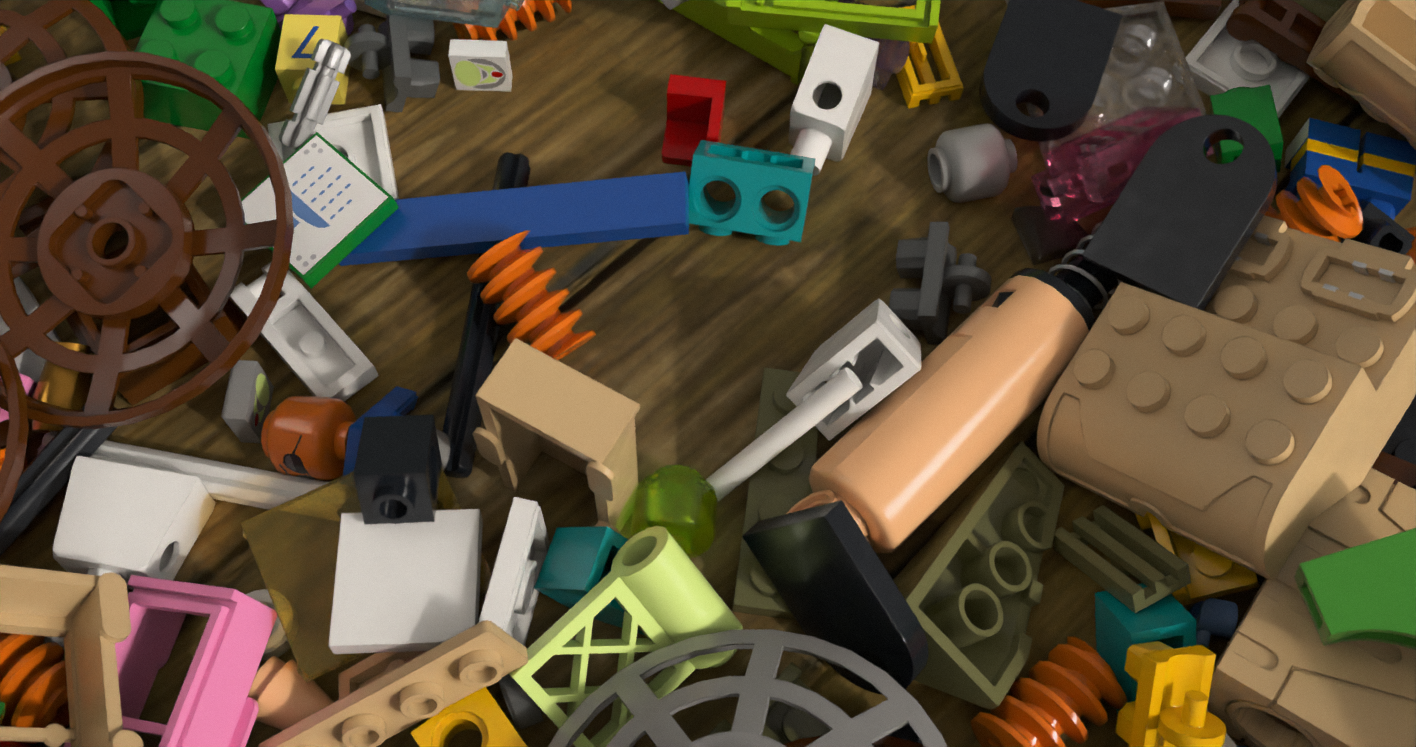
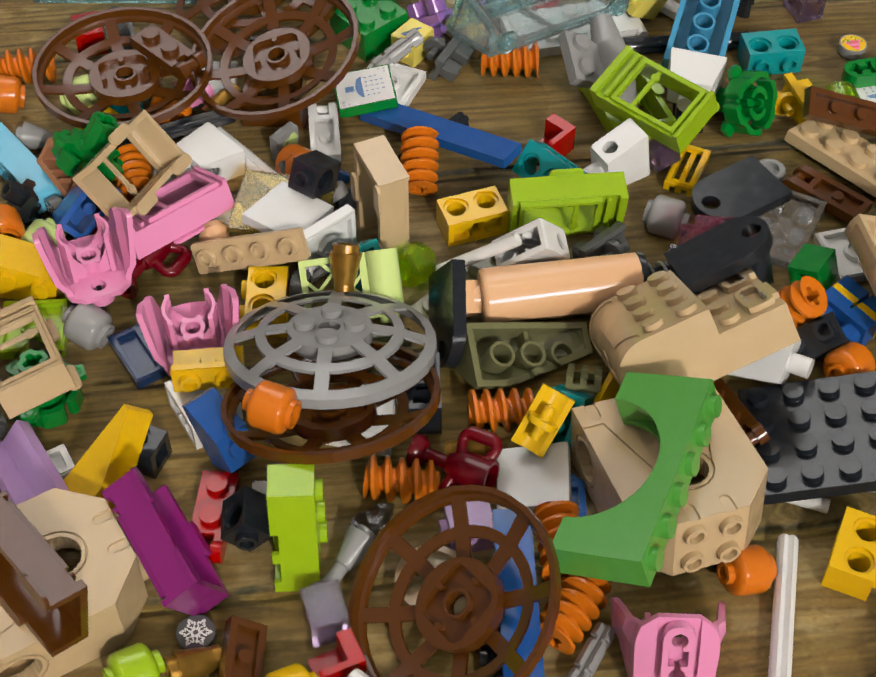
camera: 40 degrees right, 15 degrees down
white tile [448,39,513,92] -> none
none -> pearl gold cone [329,242,362,292]
none -> yellow brick [436,186,509,247]
none -> lime piece [506,168,629,235]

